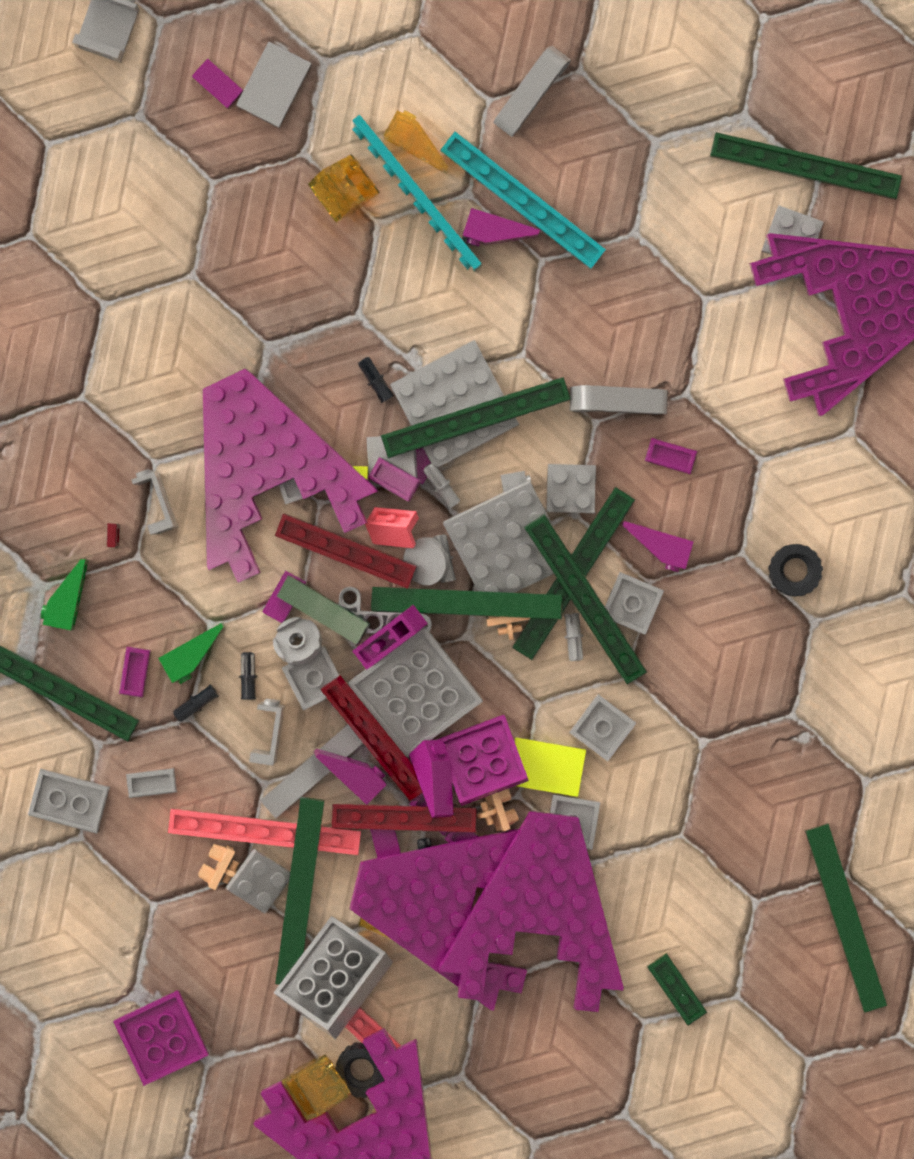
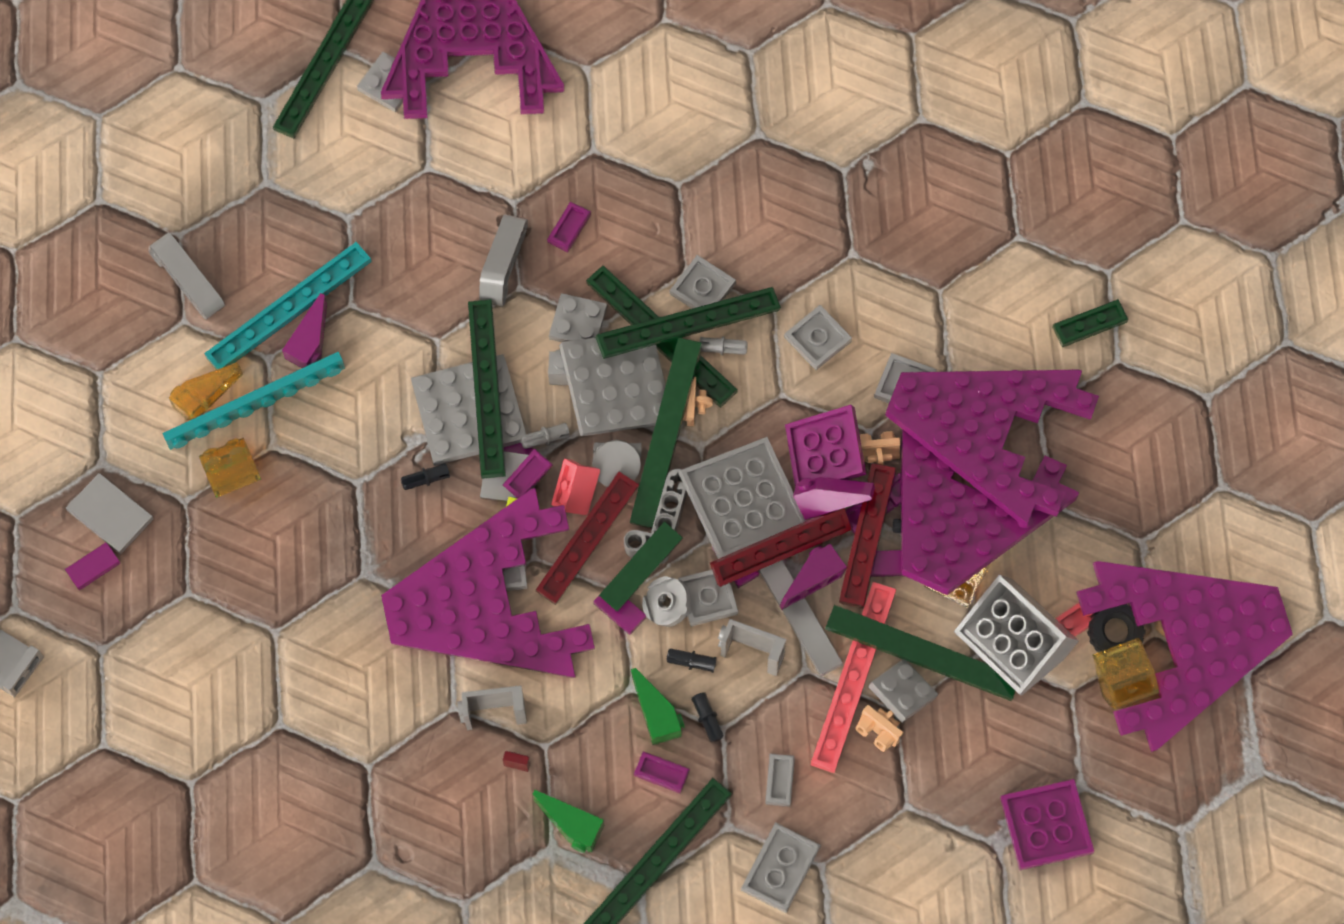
camera: 75 degrees left, 20 degrees down
magenta slope [352,605,428,670] -> none
neon yellow tile [515,737,586,797] -> none
magenta slope [622,521,693,573] -> none
black tyre [768,544,823,597] -> none
dark green tile [805,823,887,1013] -> none

